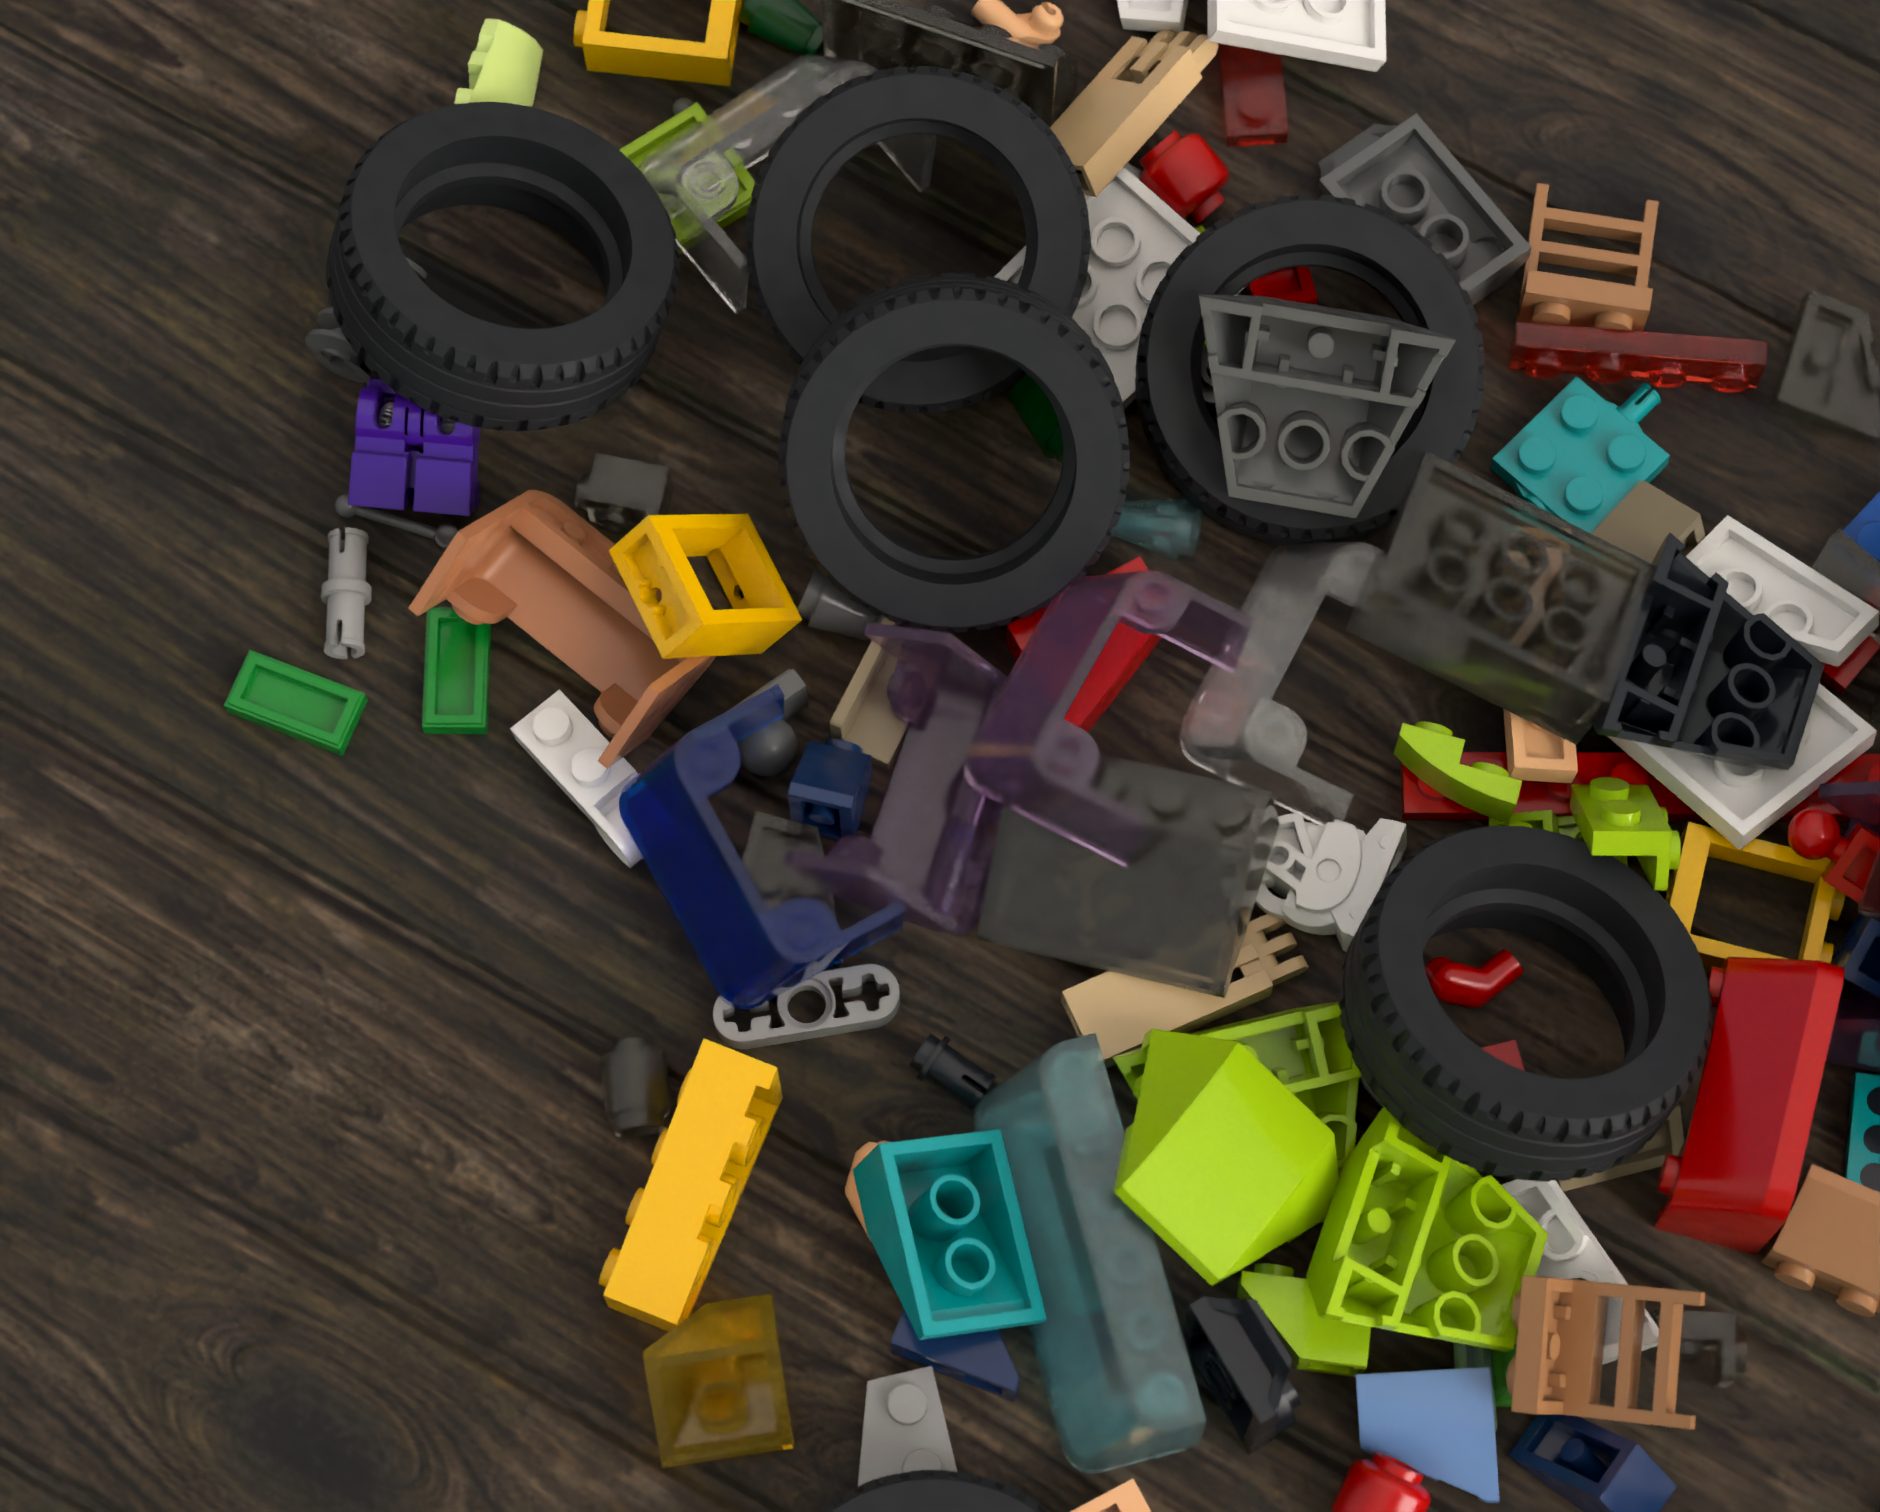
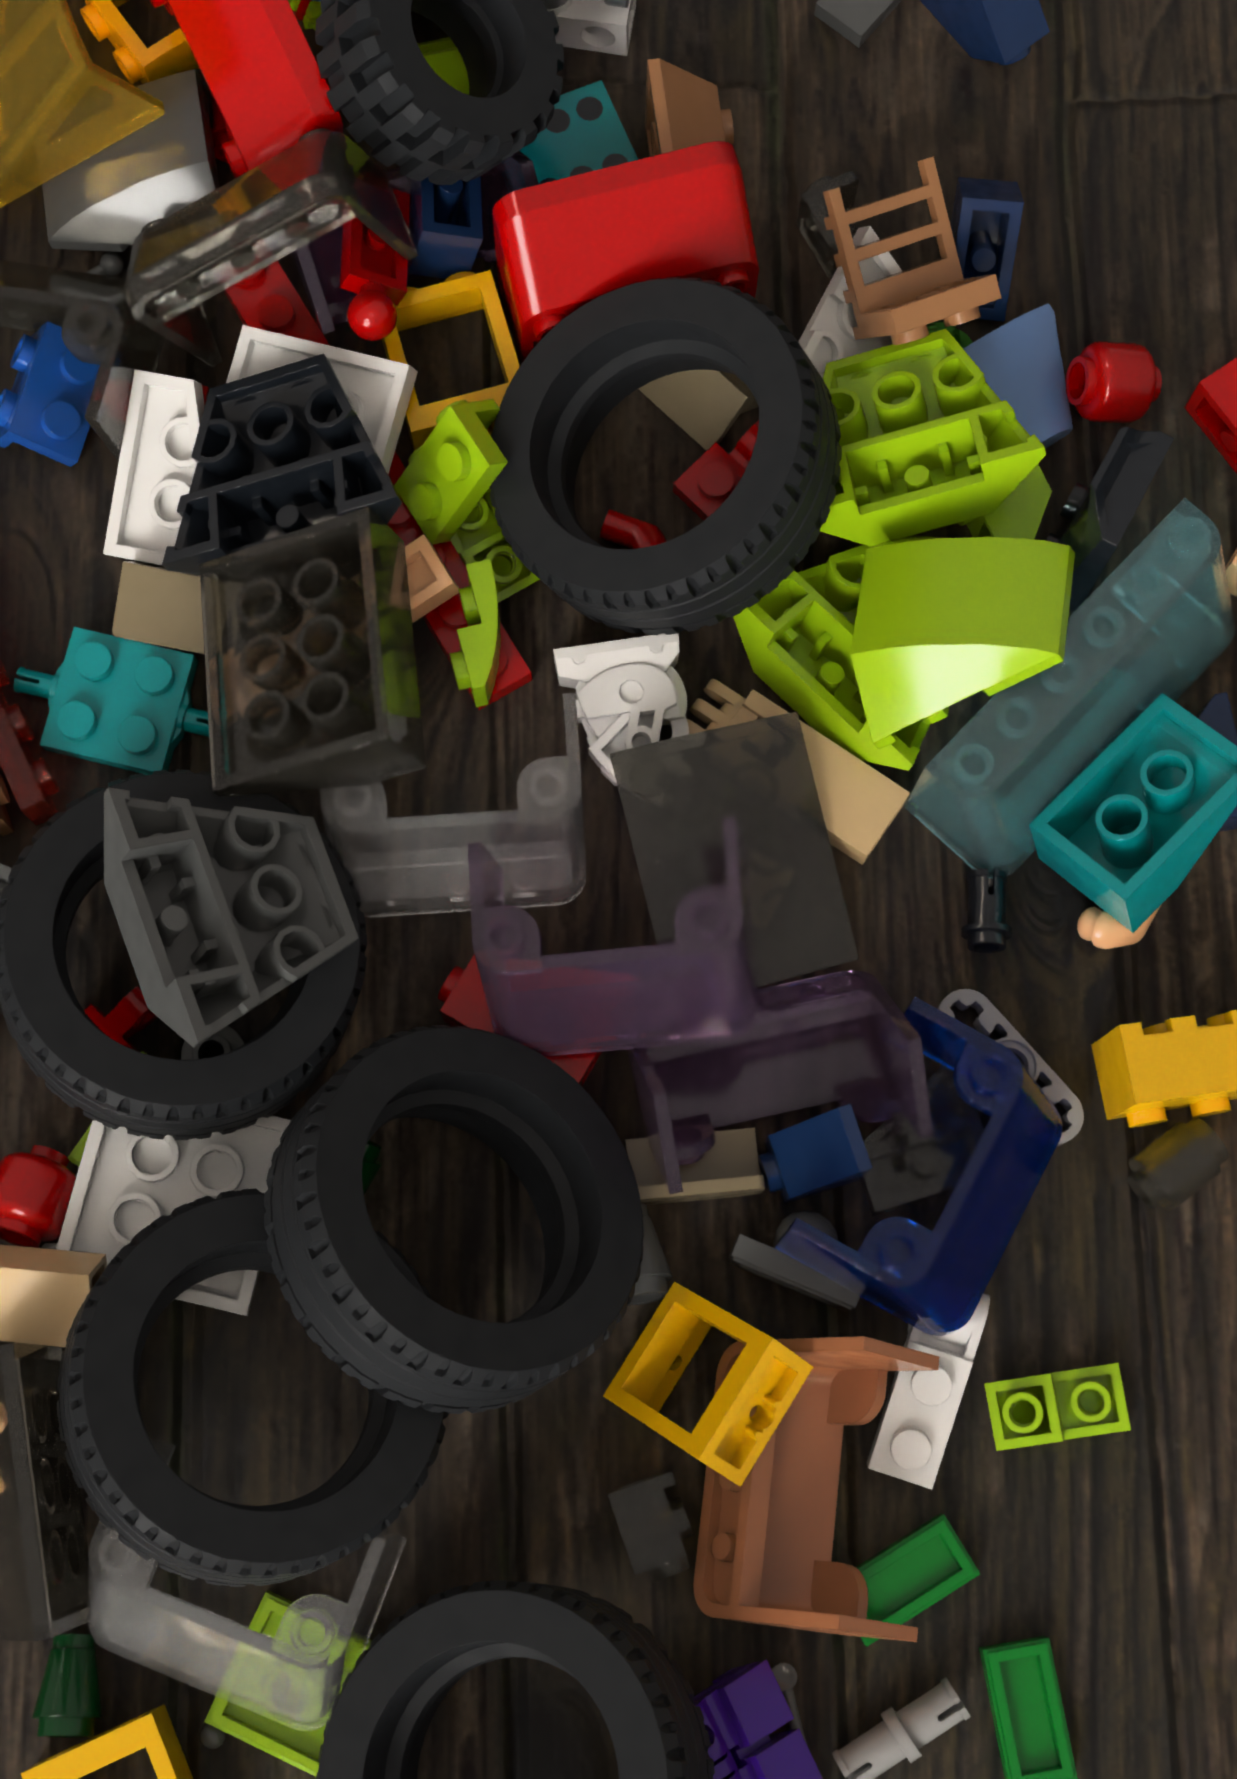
camera: 125 degrees left, 5 degrees up
clear light blue cone [1111,499,1202,561] -> none
none -> lime slope [984,1362,1132,1451]

